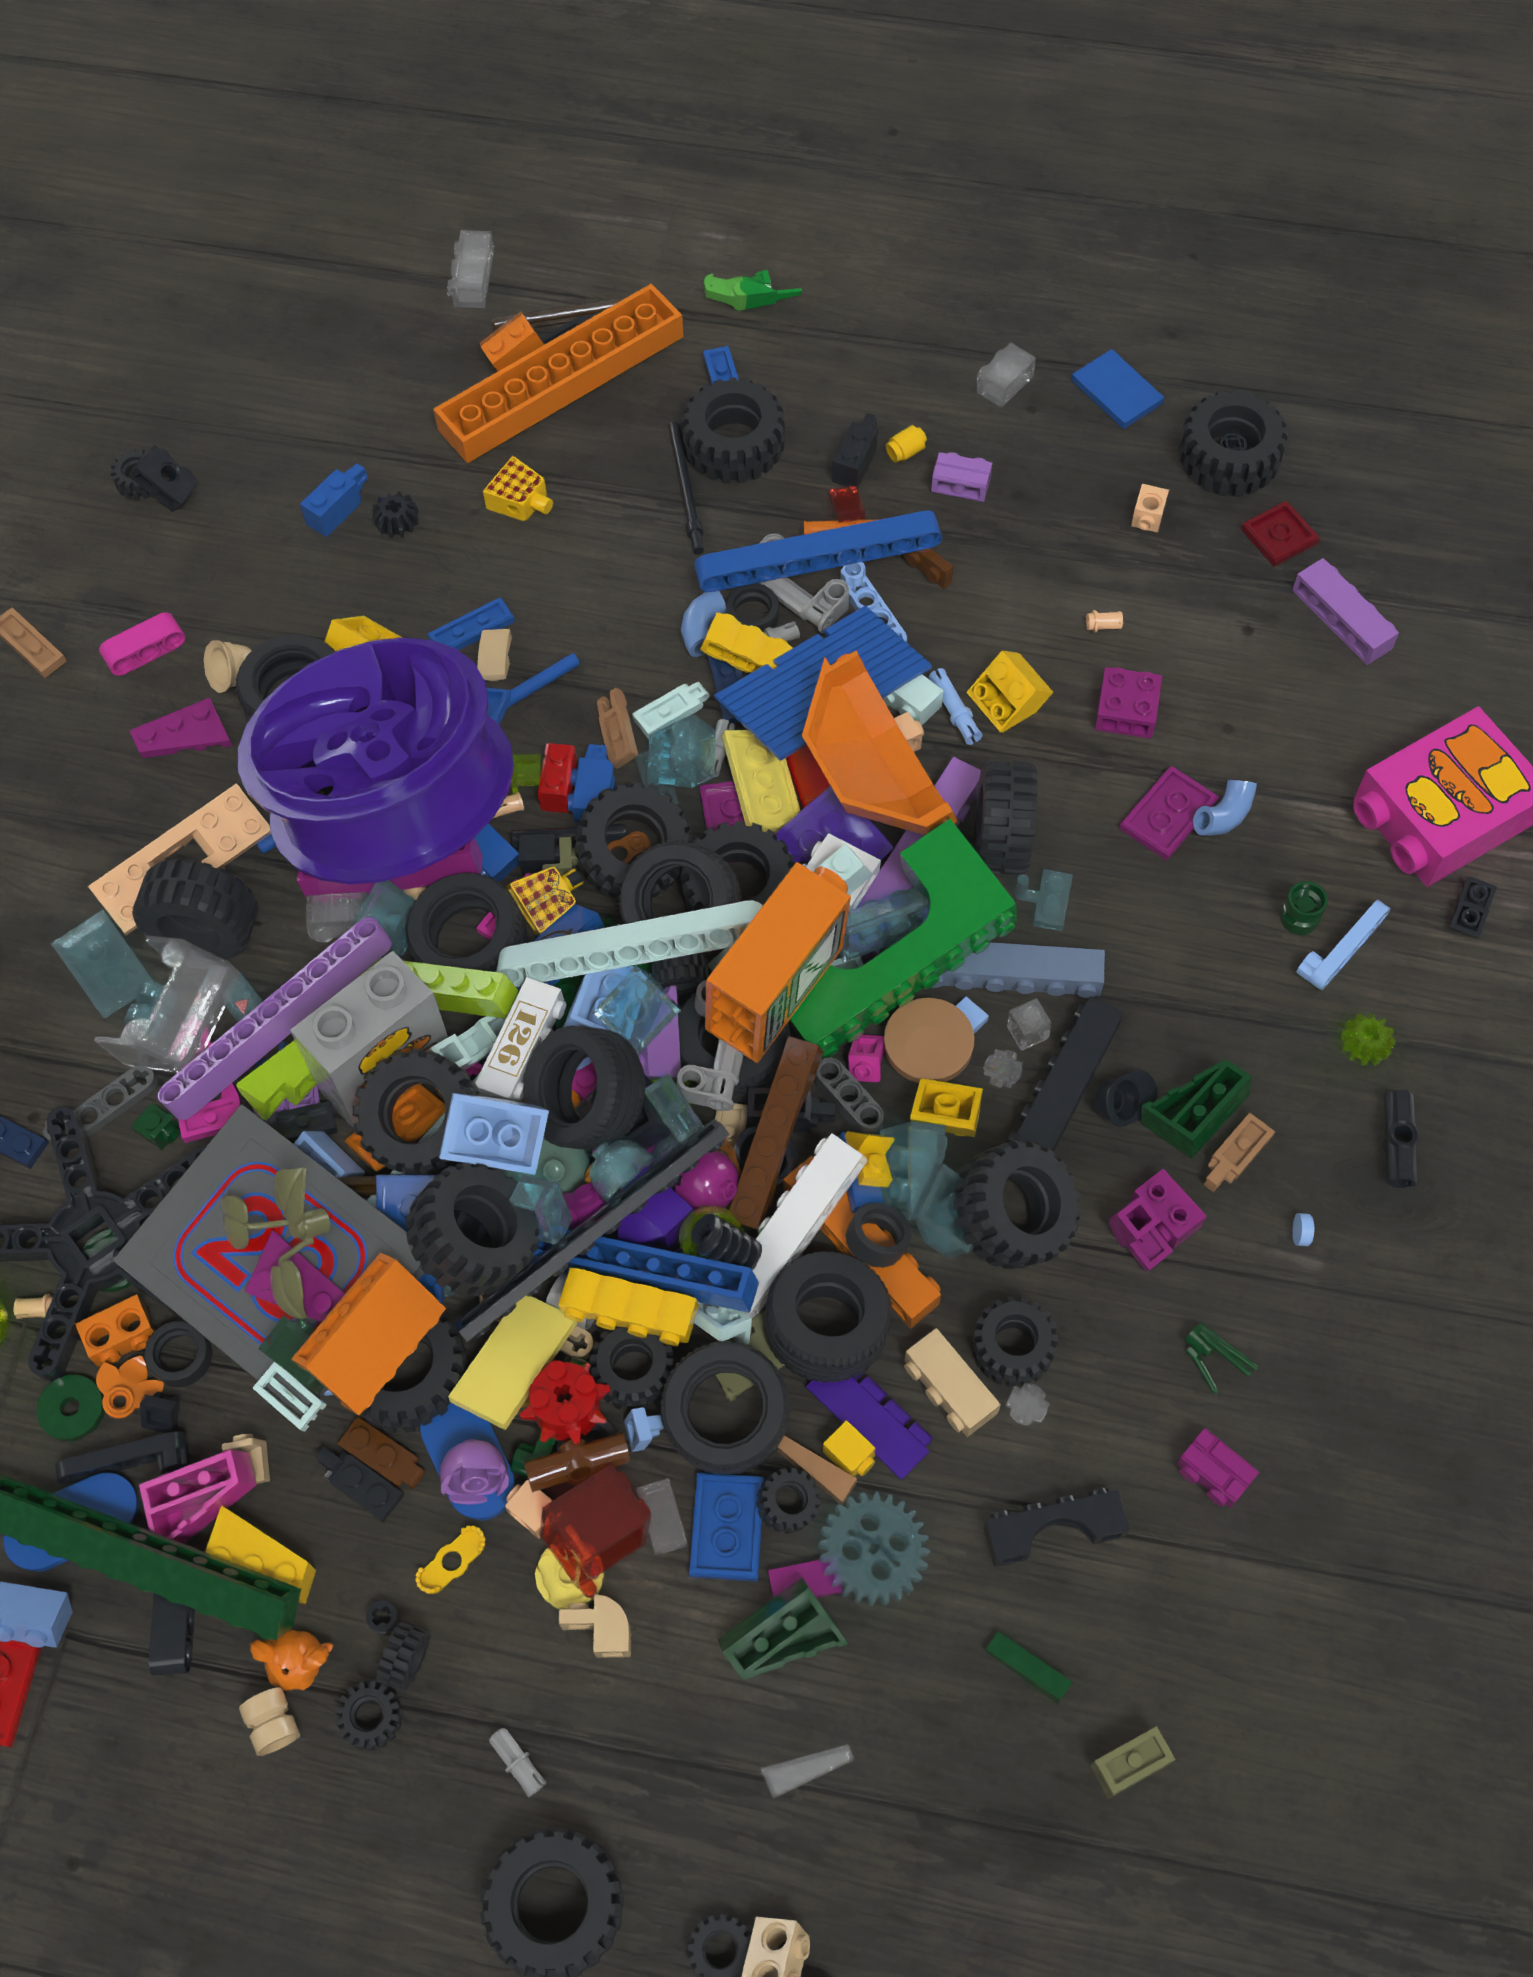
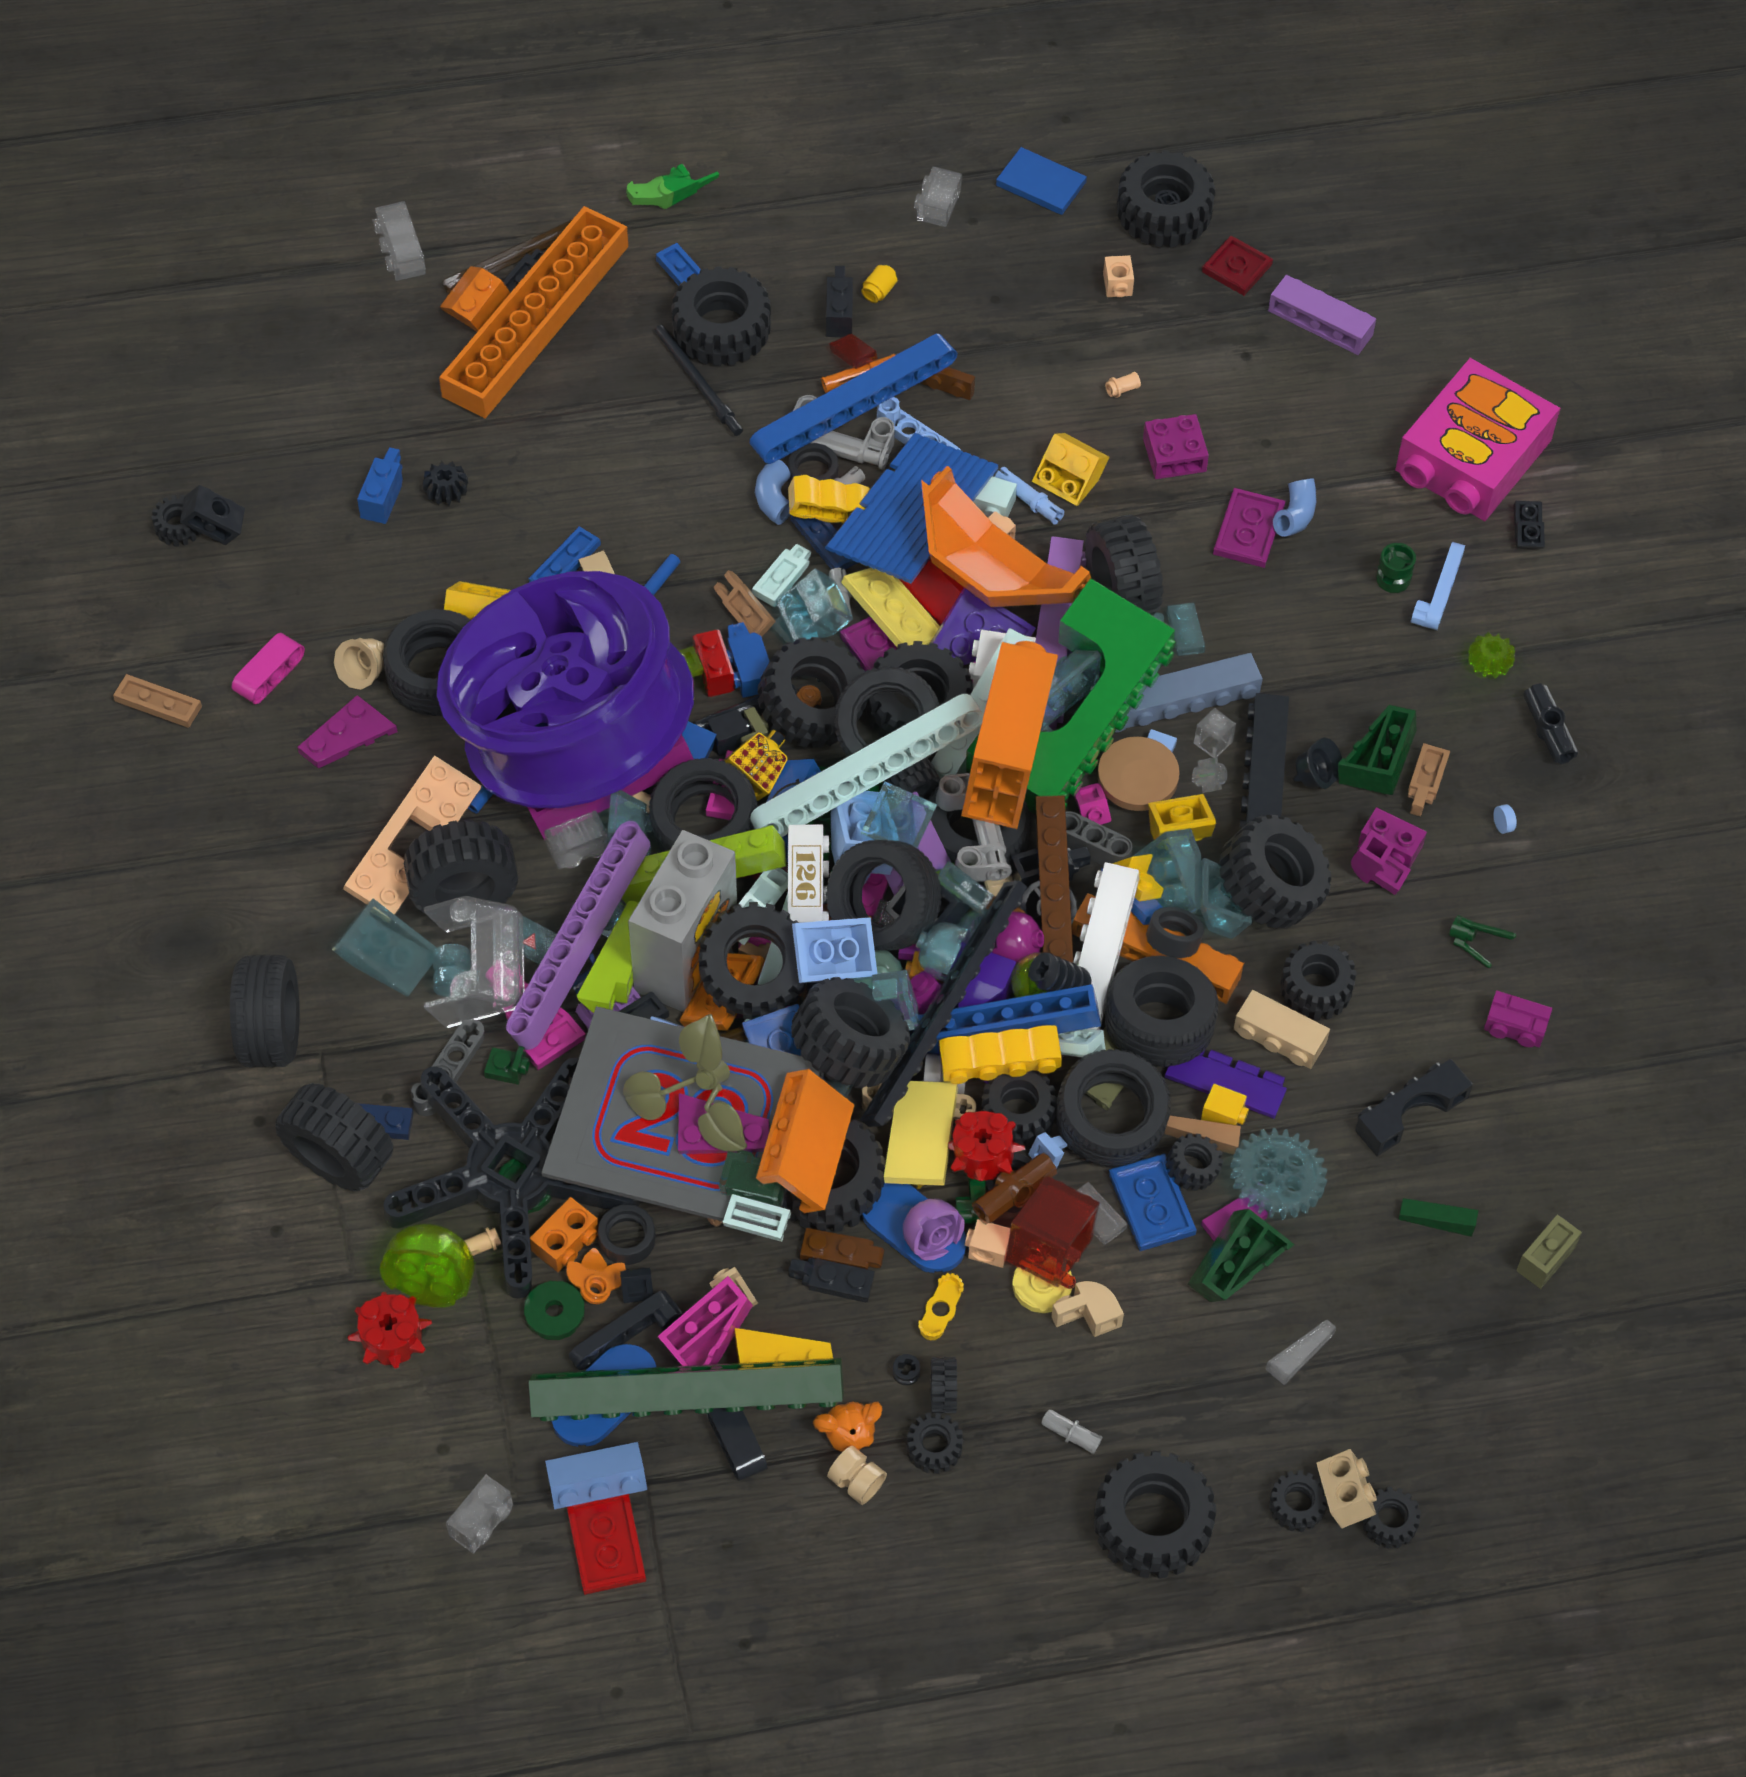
camera: 25 degrees left, 5 degrees down
yellow torso [483,456,553,521] -> none
medium lavender brick [931,452,992,502] -> none
clear gear [1006,1383,1050,1425] -> none

